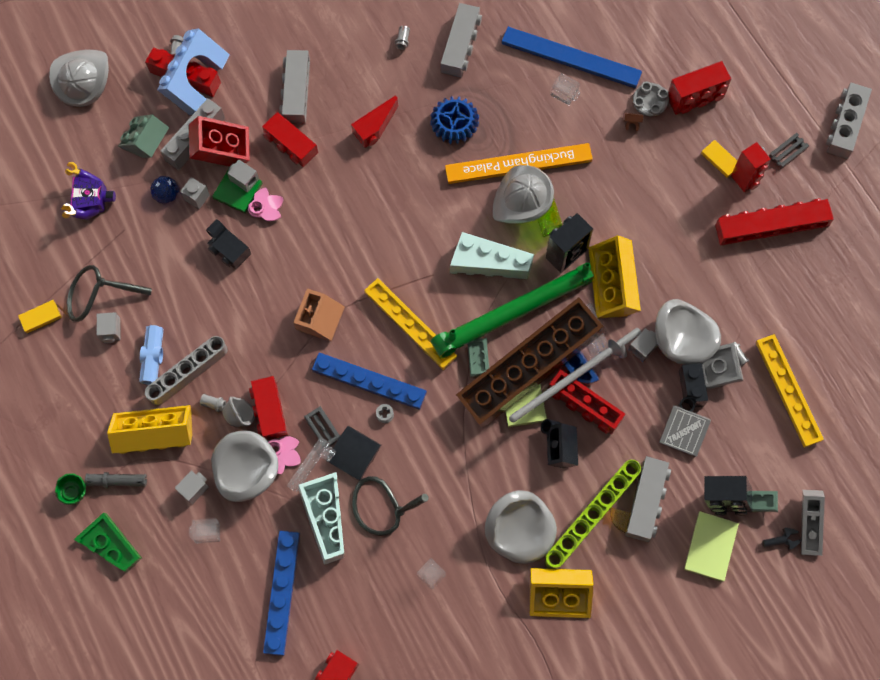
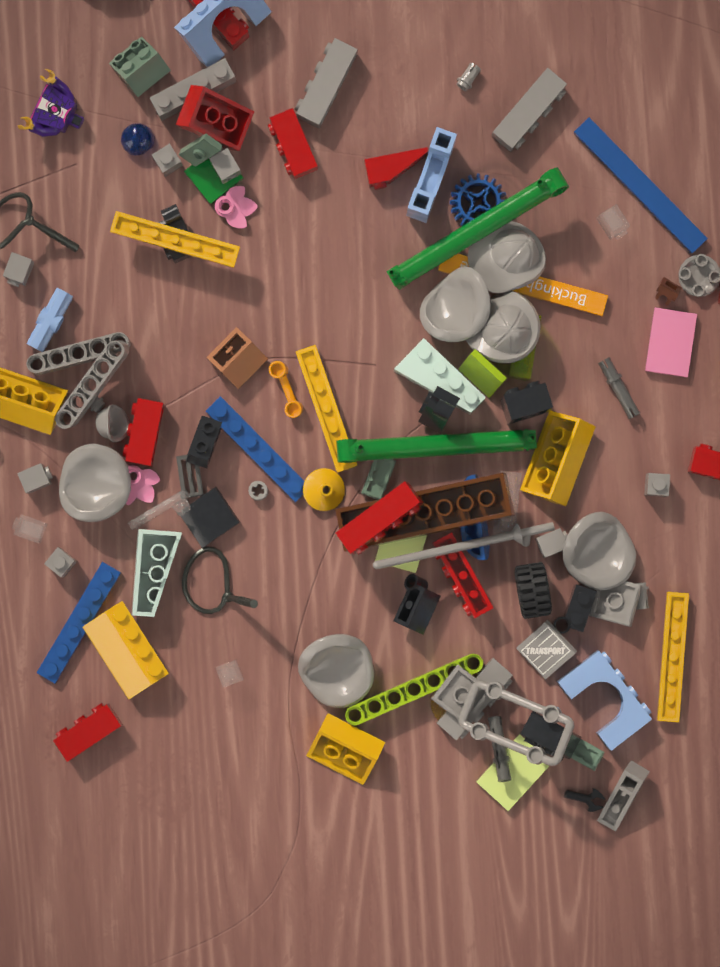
camera: 20 degrees right, 15 degrees up
none -> light grey brick [44,547,77,578]
none -> light grey beam [55,340,129,429]
none -> yellow slope [82,601,169,700]
none -> yellow plate [110,211,240,268]
none -> sand green plate [179,133,222,166]
none -> black brick [187,416,222,469]
none -> light orange bar [269,361,303,418]
none -> yellow dish [303,468,345,511]
none -> red brick [336,481,423,555]
none -> green piece [386,167,569,290]
none -> light blue arch [406,127,457,223]
none -> black hinge [418,386,460,434]
none -> light grey piece [420,266,491,342]
none -> light grey tile [431,664,488,722]
none -> lime tile [458,349,507,398]
none -> light grey bar [459,680,574,766]
none -> light grey piece [468,221,546,293]
none -> dark grey pin [488,716,512,782]
none -> black tyre [515,562,552,619]
none -> light blue arch [557,650,652,751]
none -> dark grey pin [598,357,641,420]
none -> light grey brick [644,473,670,497]
none -> bright pink tile [645,308,697,378]

